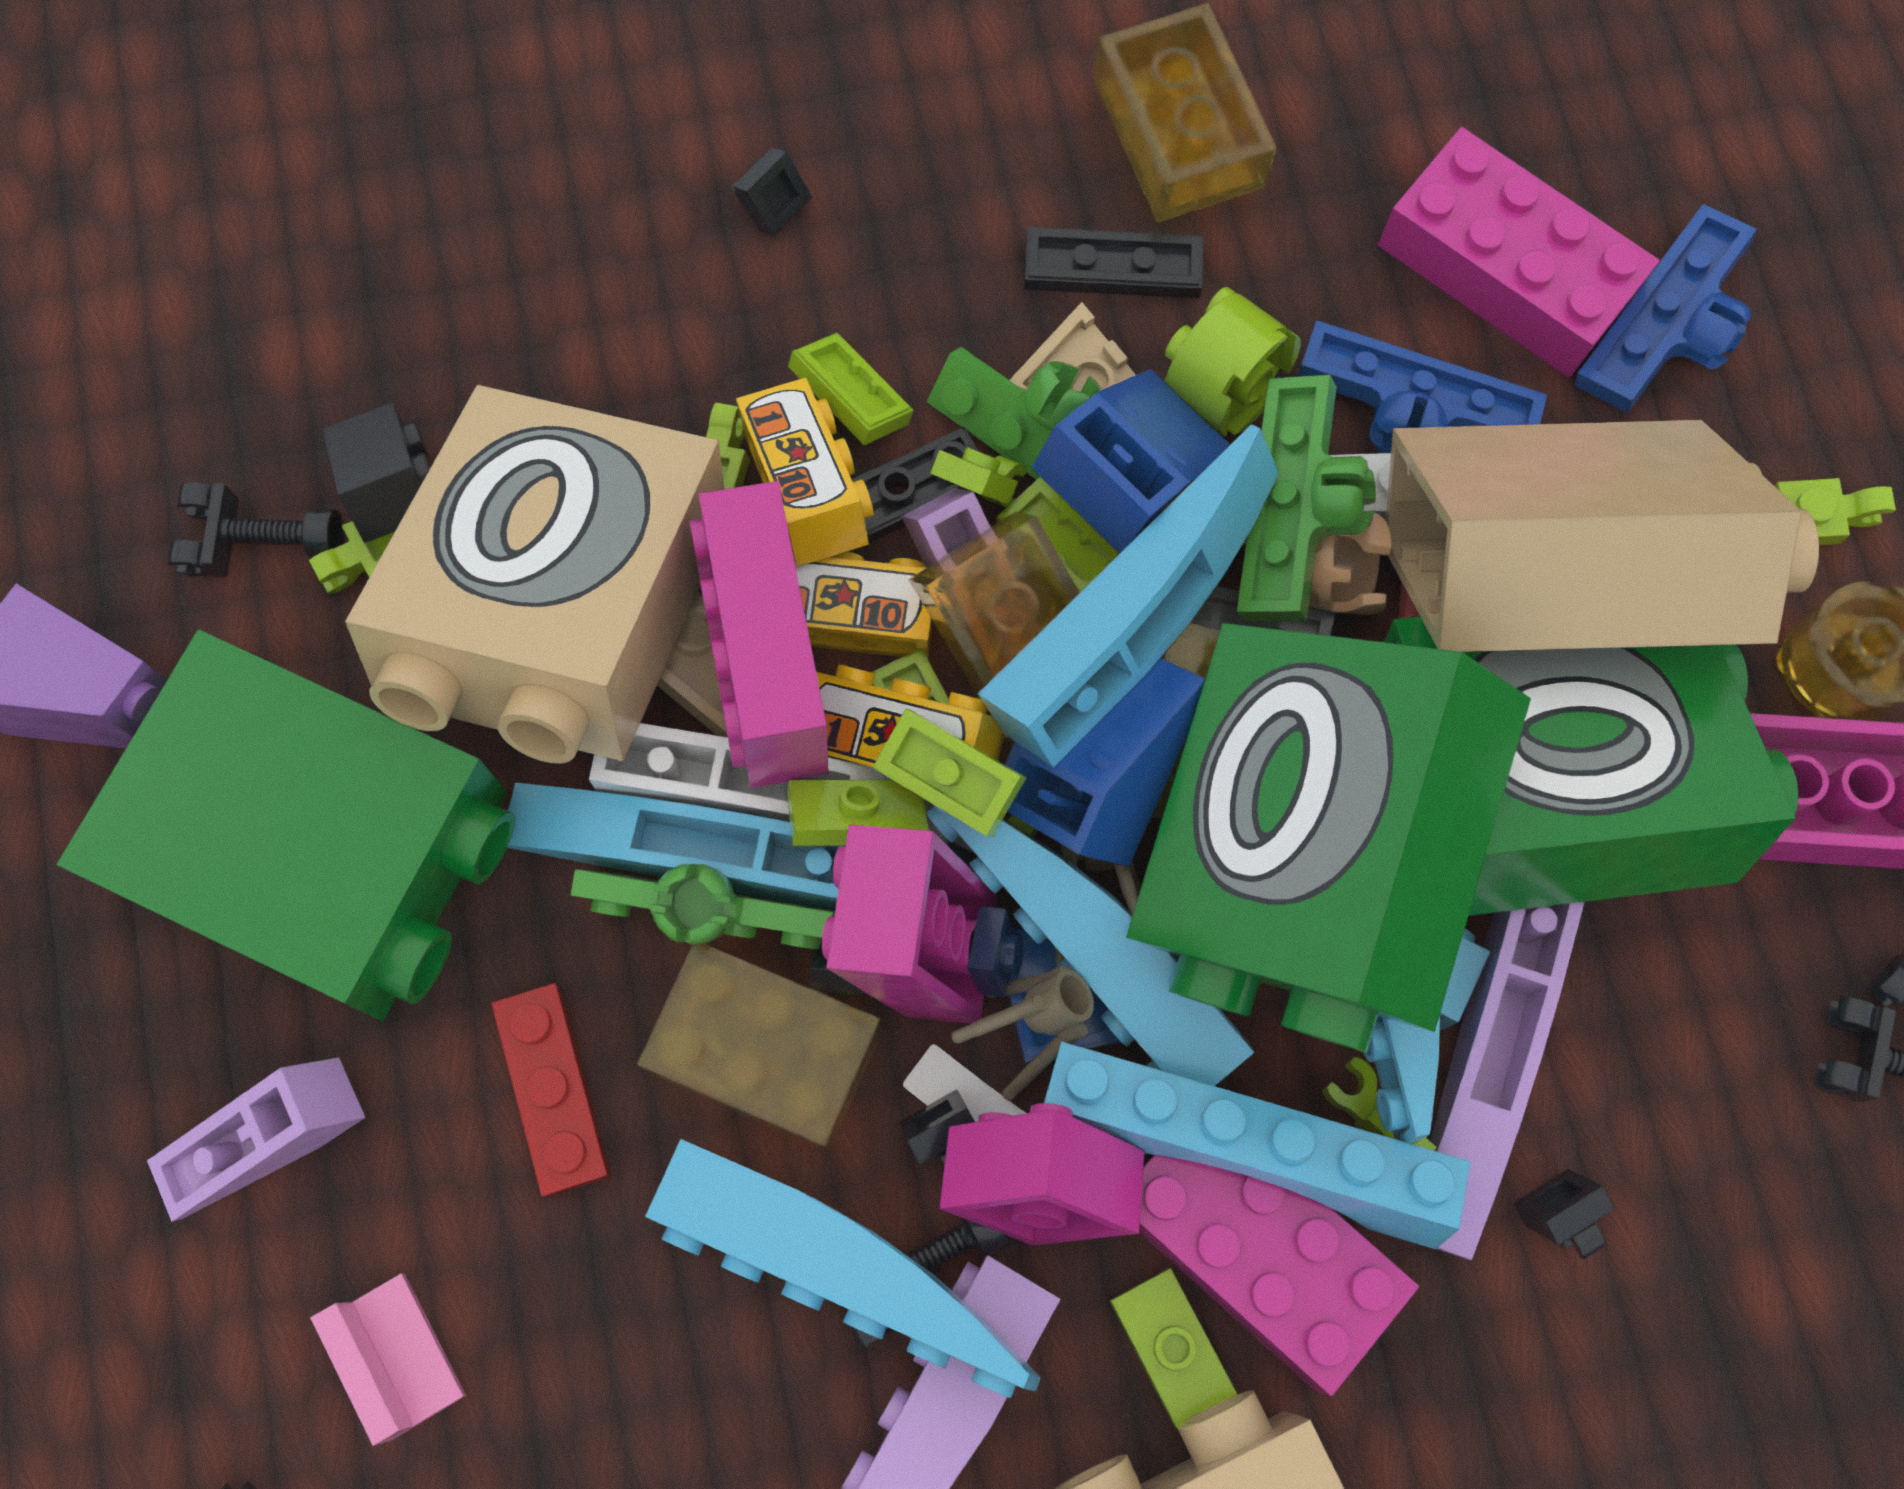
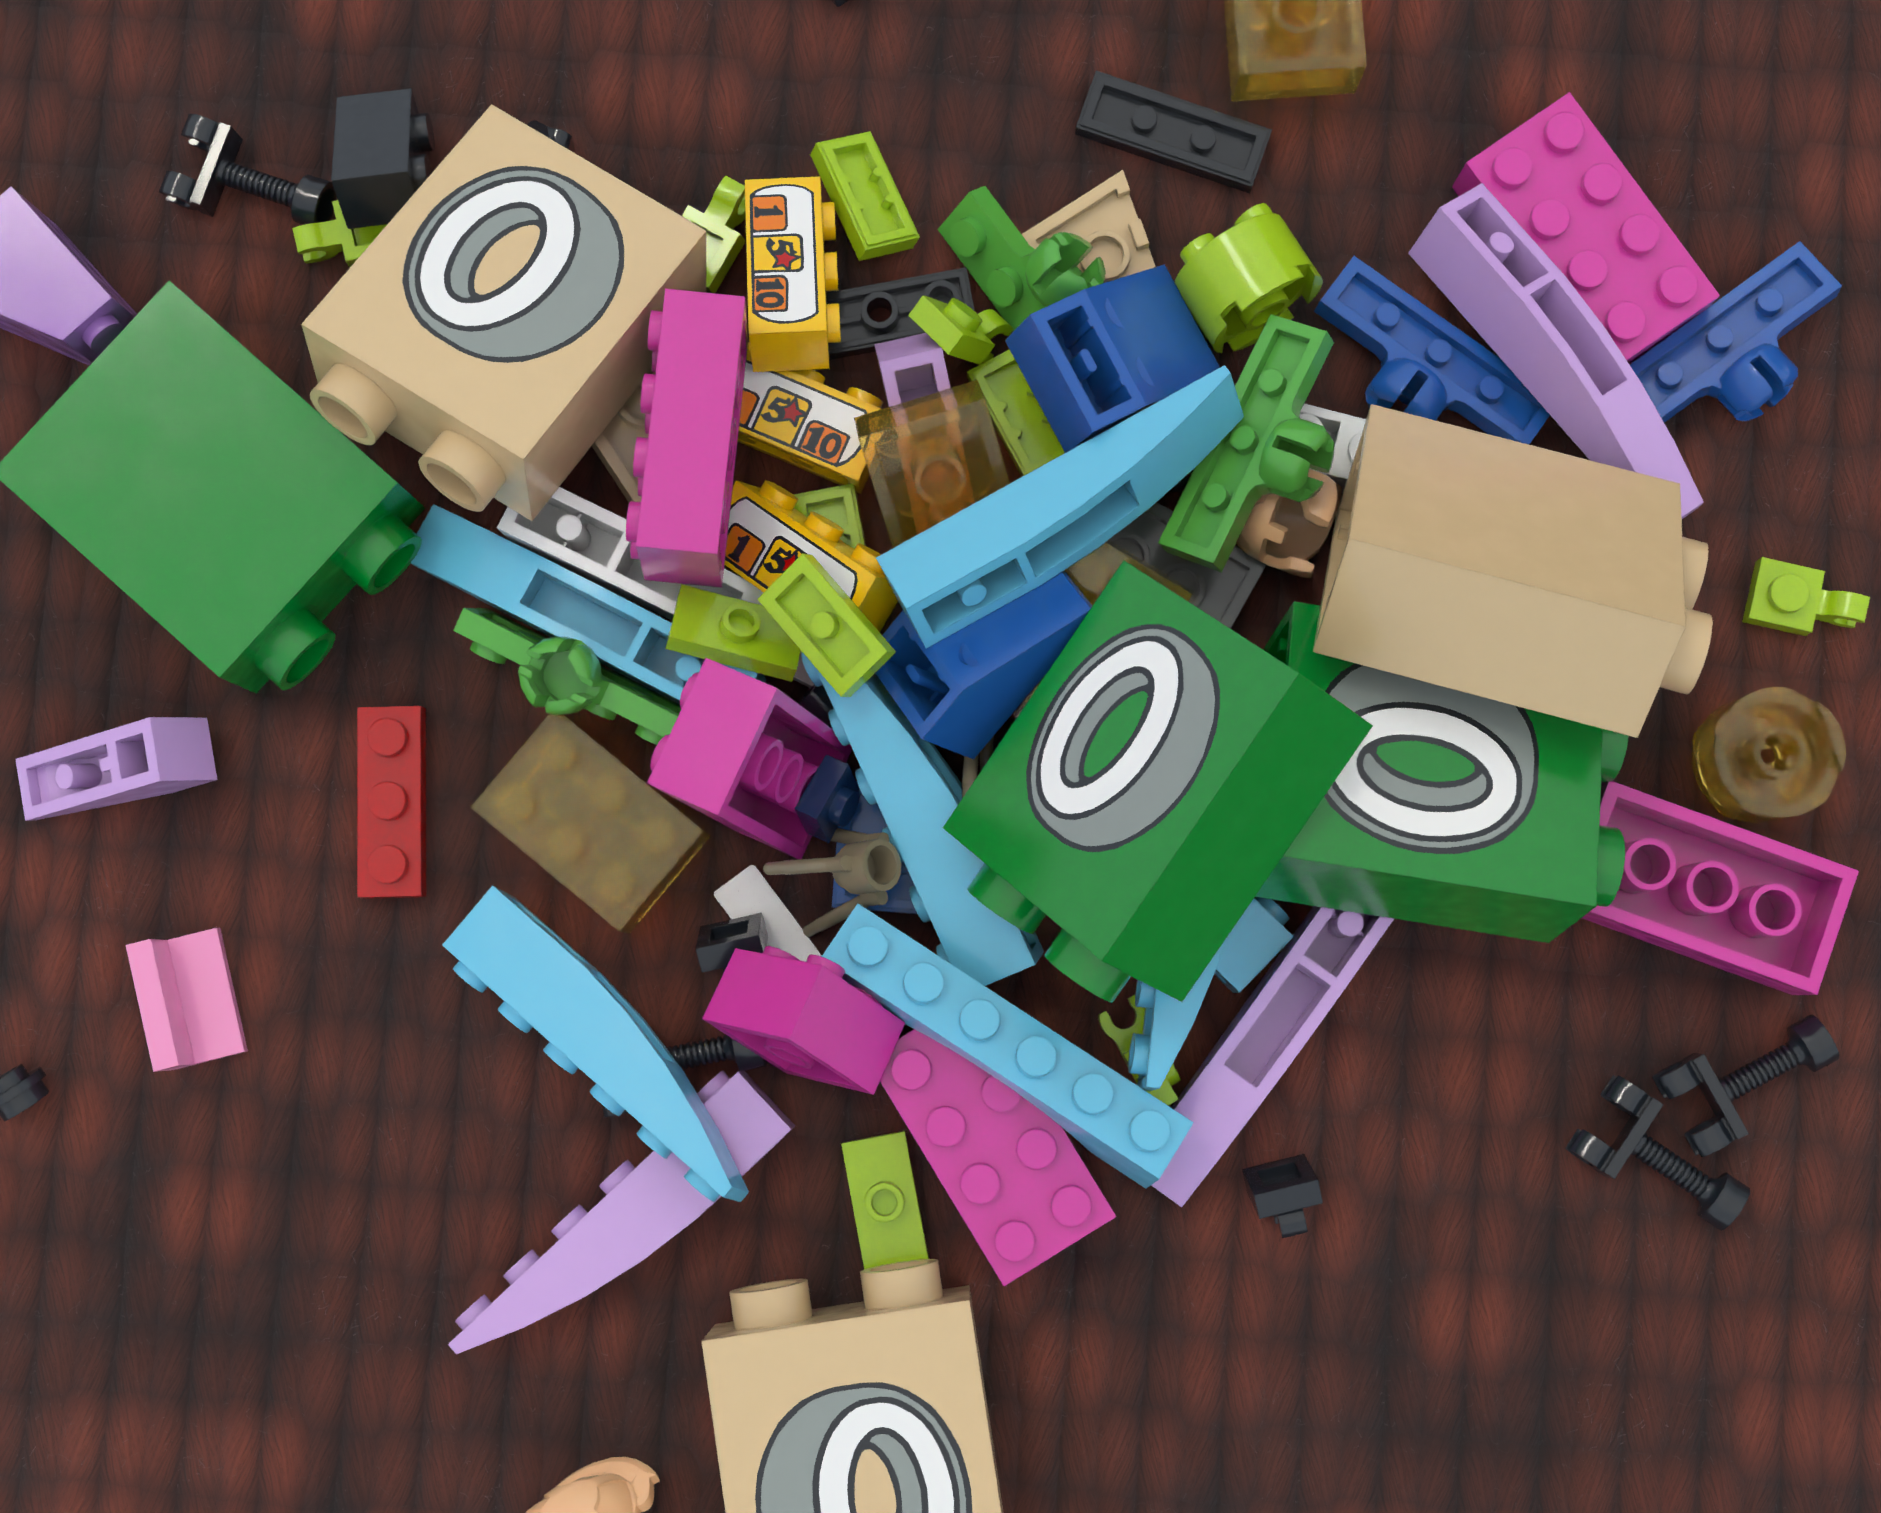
camera: 25 degrees right, 10 degrees up
none -> lavender slope [1408,183,1704,519]

